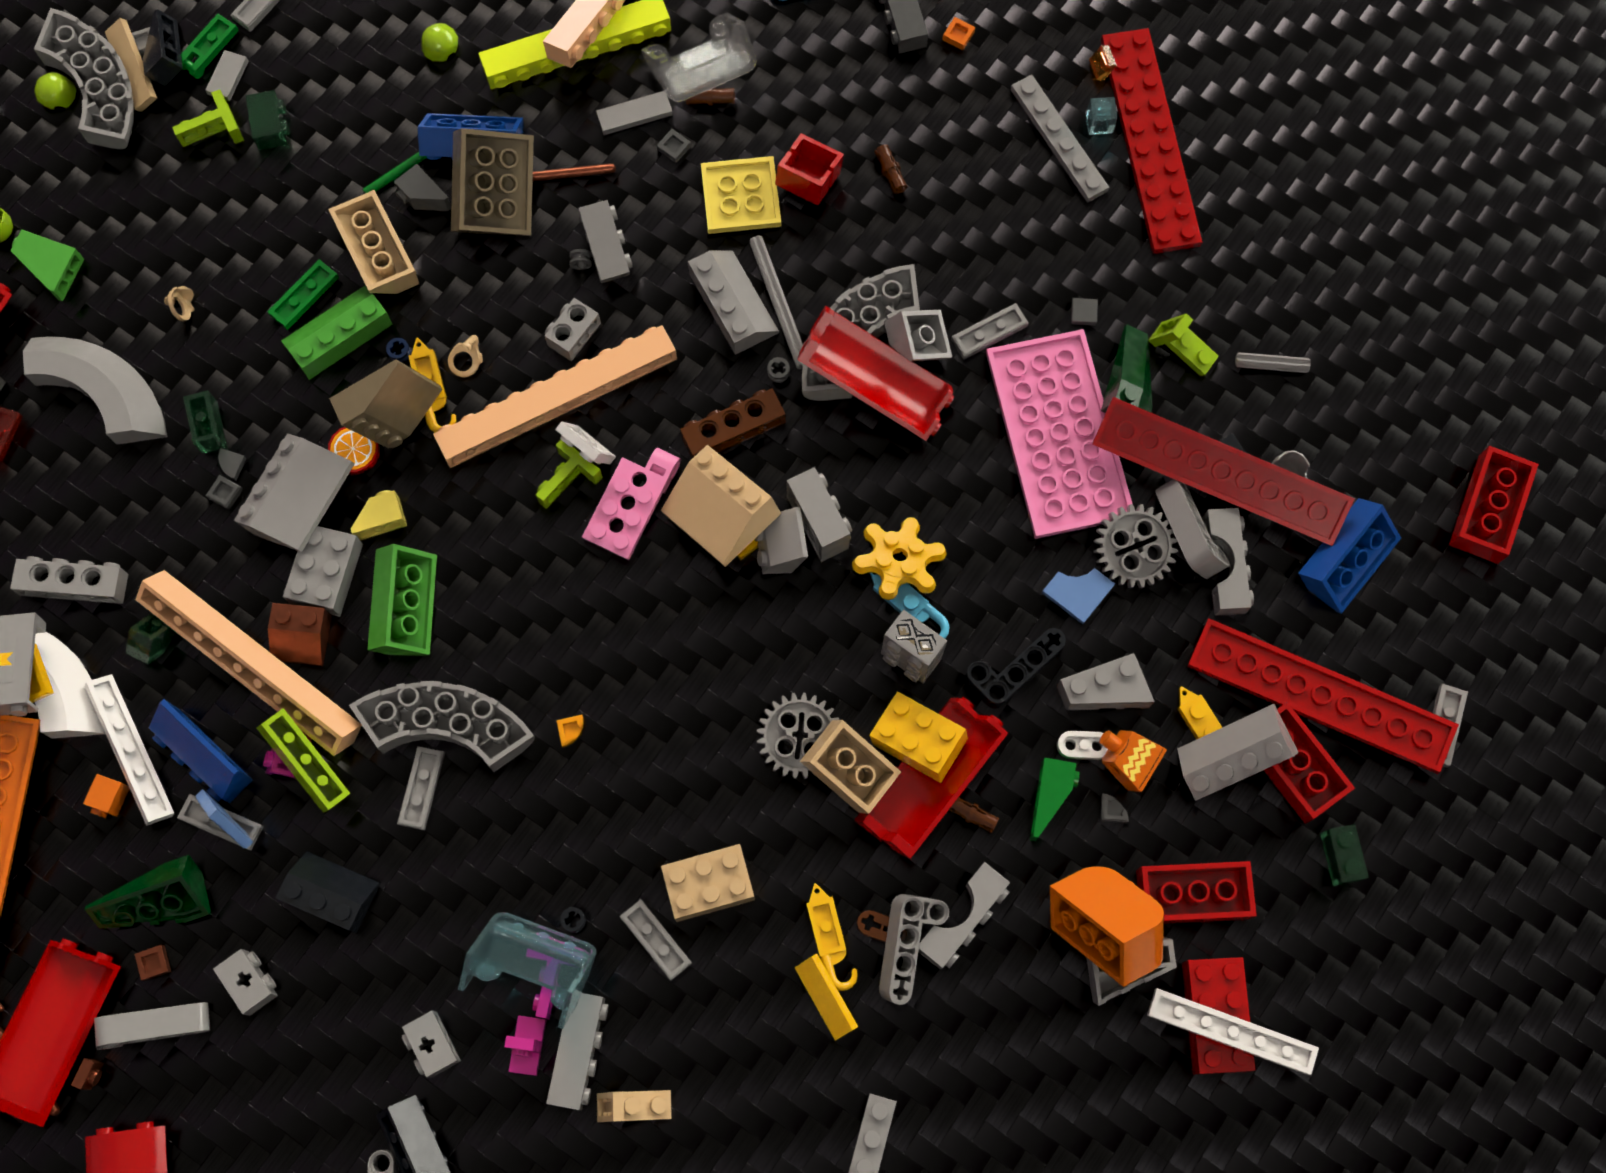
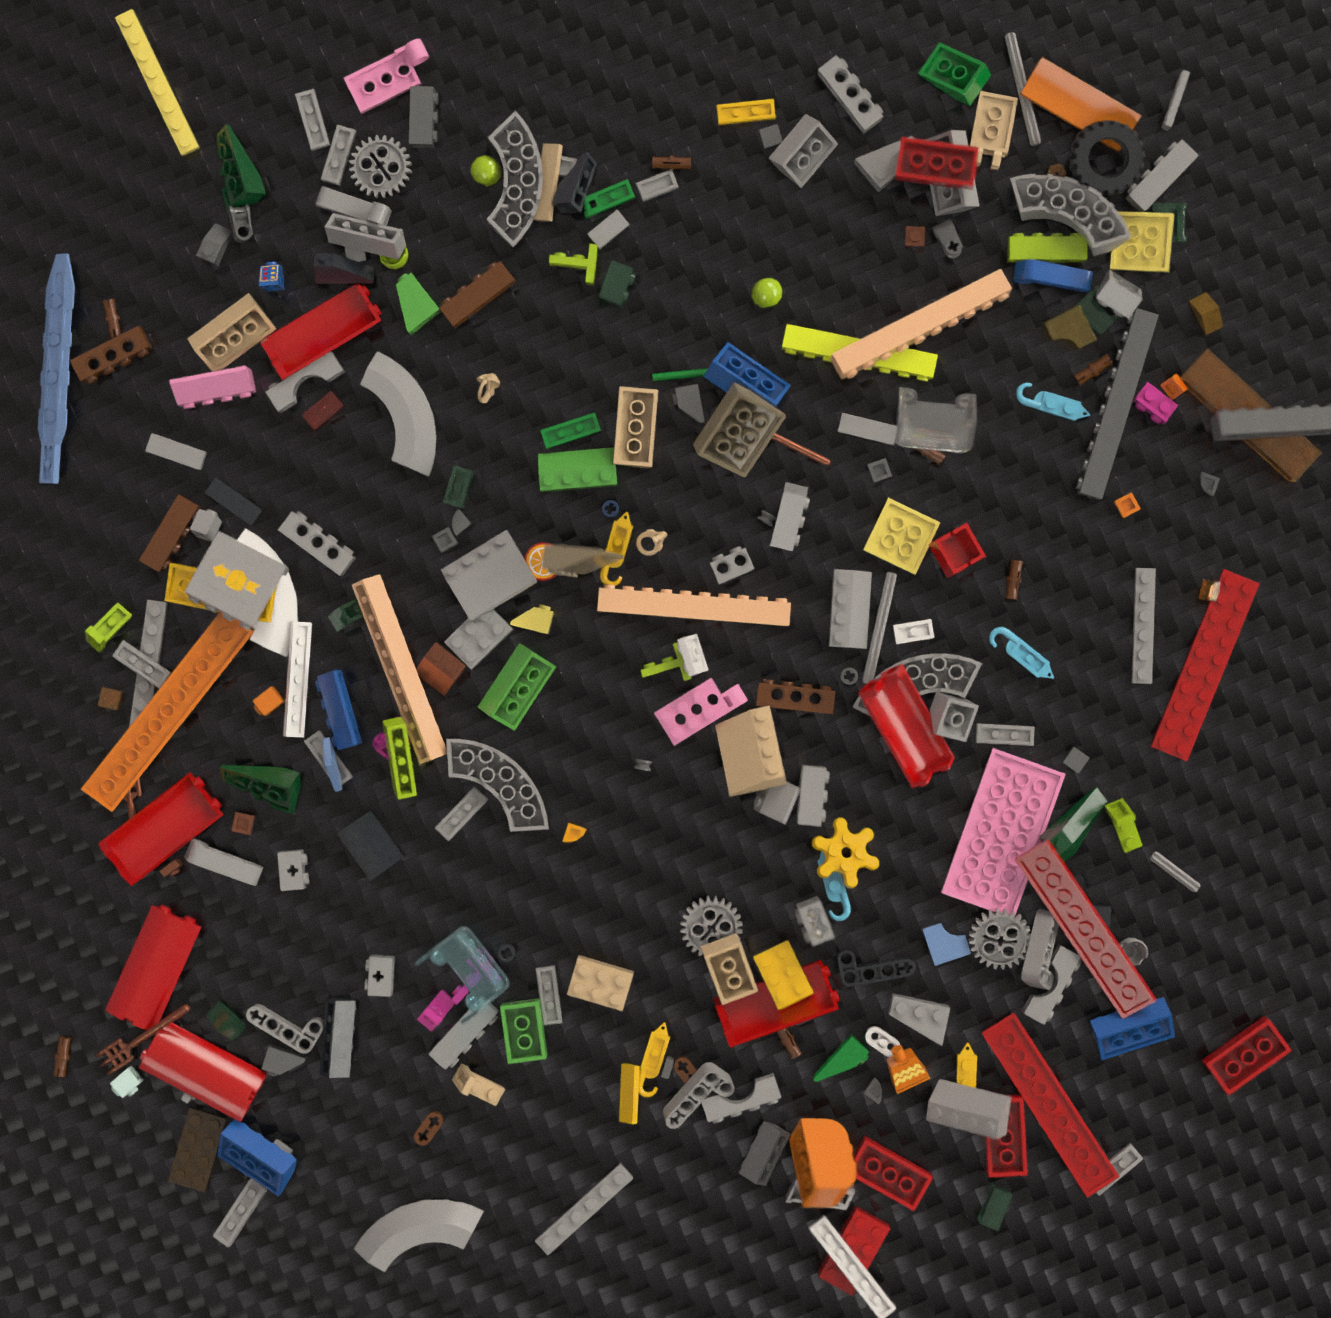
camera: 30 degrees right, 15 degrees up
clear light blue brick [1086,97,1117,135] -> none
none -> reddish brown brick [440,261,516,328]
none -> bright green brick [500,998,547,1064]
none -> dark grey bush [634,759,652,771]
none -> dark grey tile [661,1056,674,1079]
none -> dark grey brick [739,1121,791,1186]
none -> white plate [893,619,934,644]
none -> medium azure plate [989,627,1054,679]

